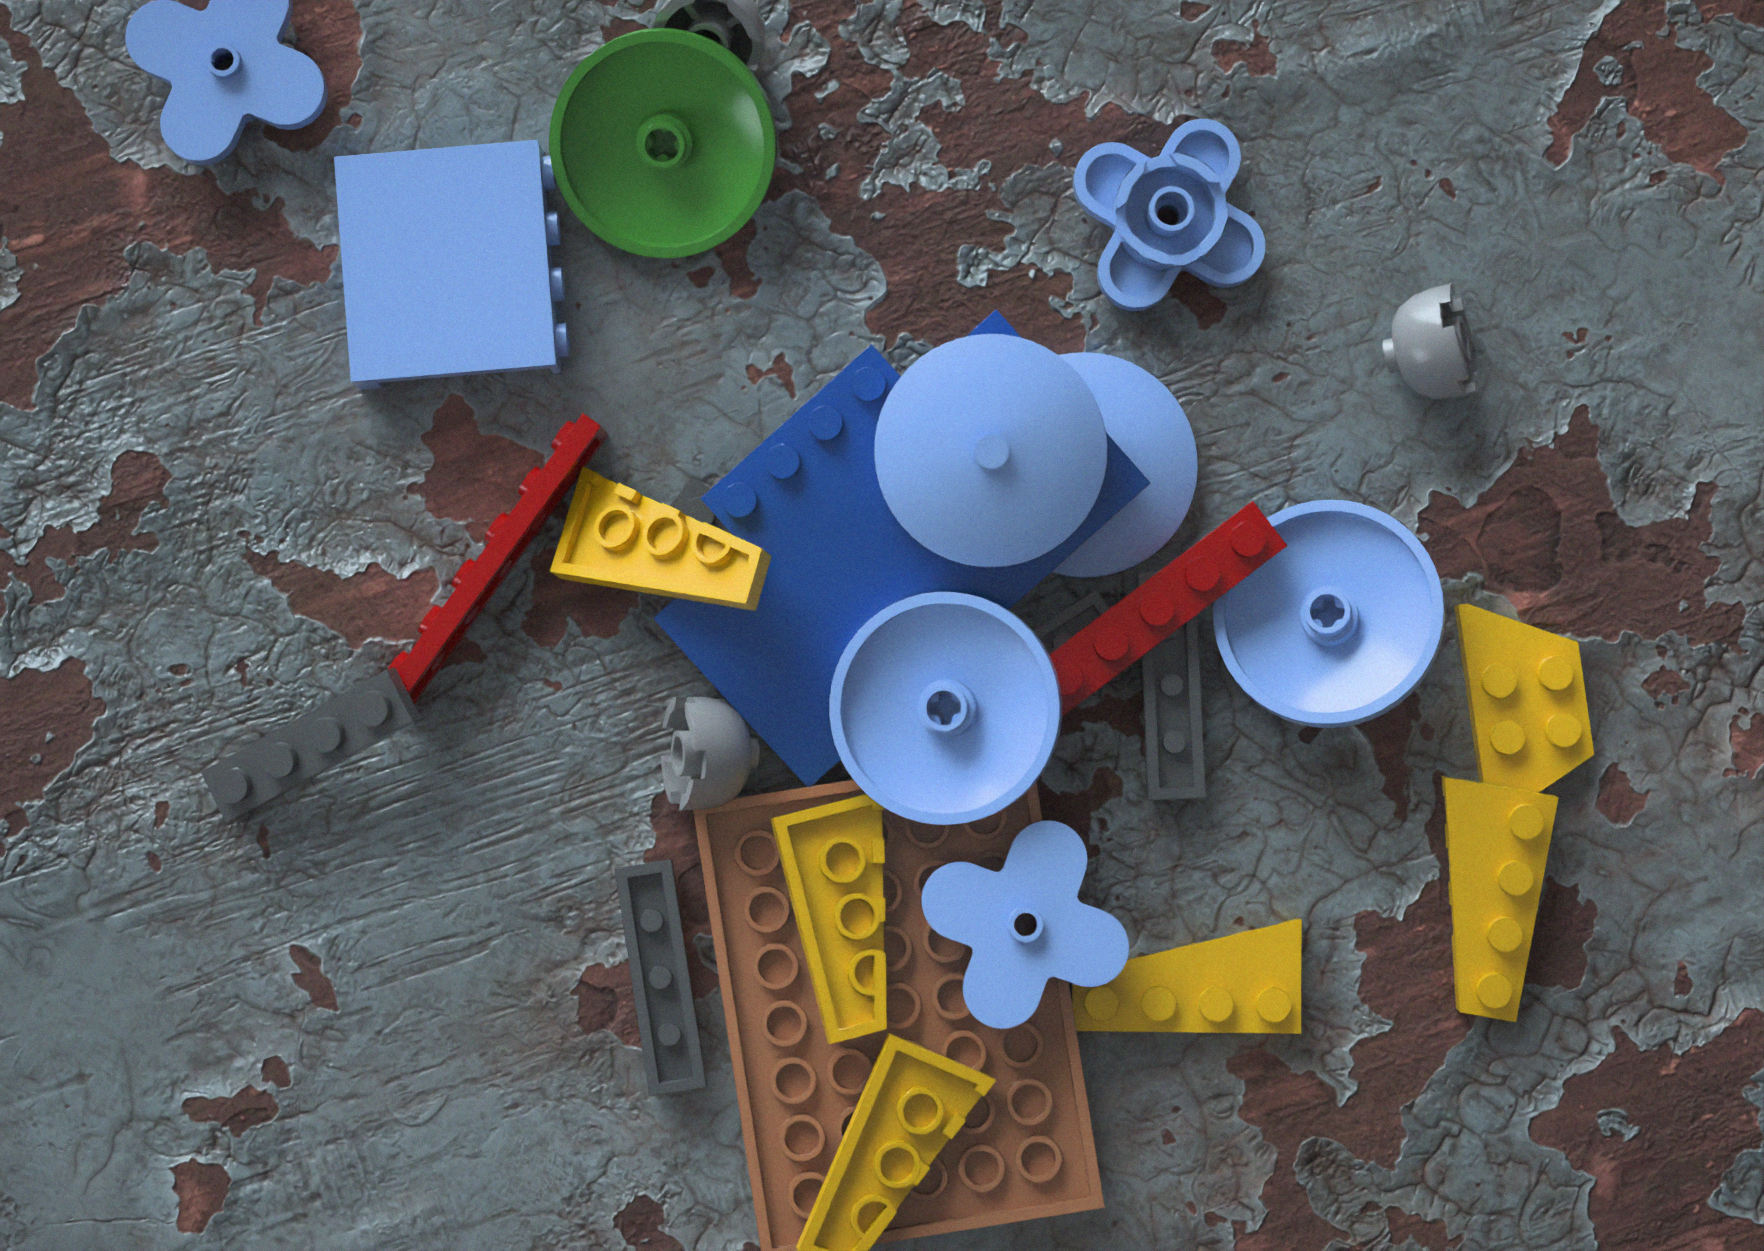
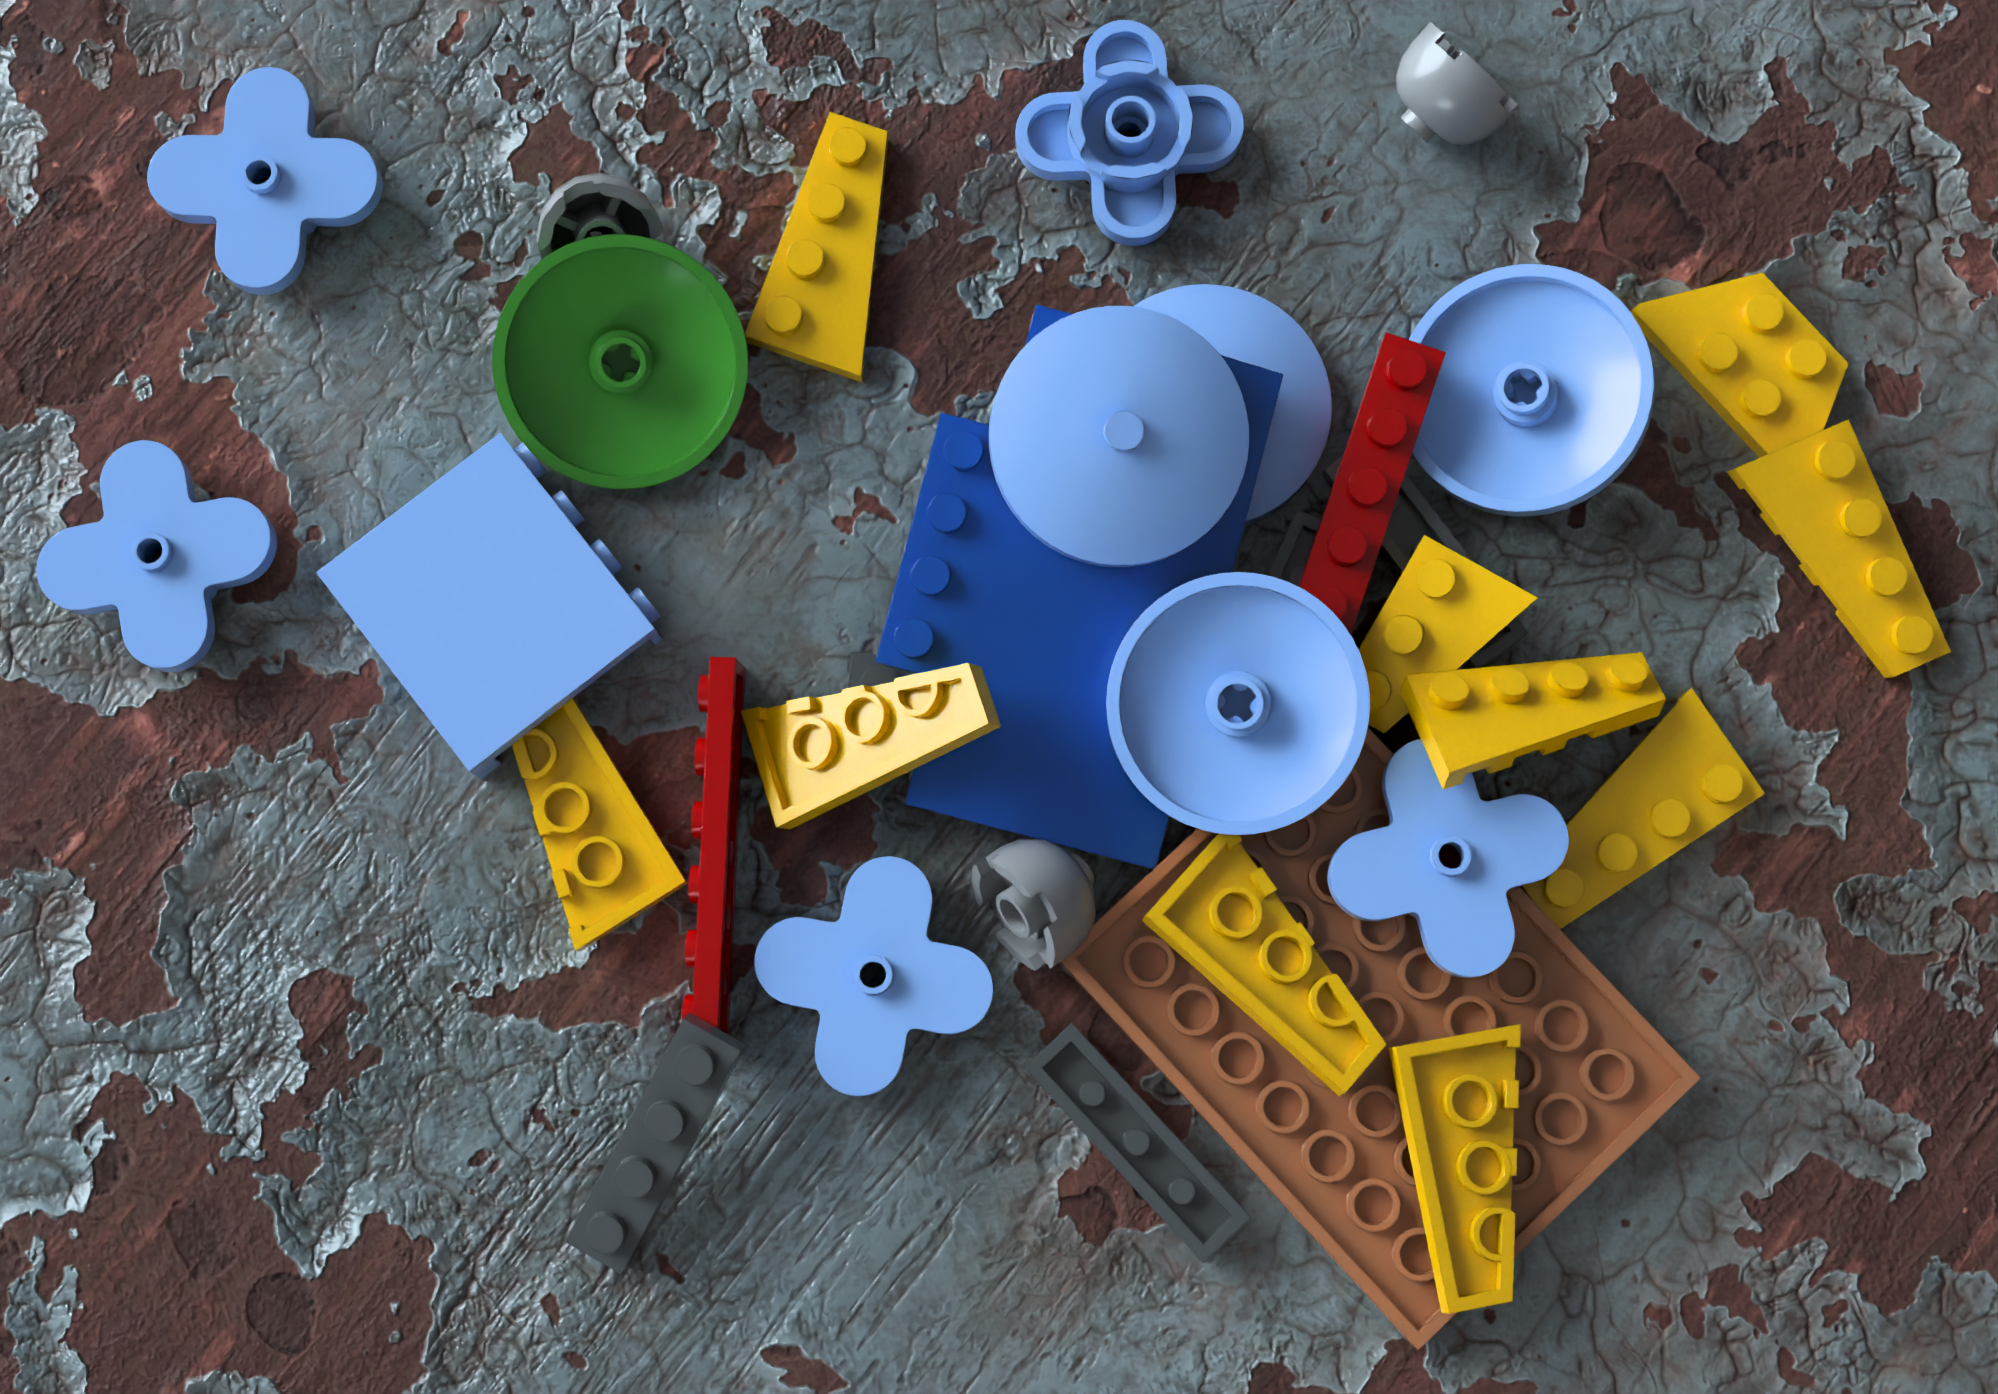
camera: 30 degrees left, 5 degrees down
none -> yellow wing [512,698,688,952]
none -> yellow wing [745,112,889,383]
none -> light blue plant [754,856,993,1096]
none -> yellow wing [1358,535,1538,733]
none -> yellow wing [1400,652,1666,790]

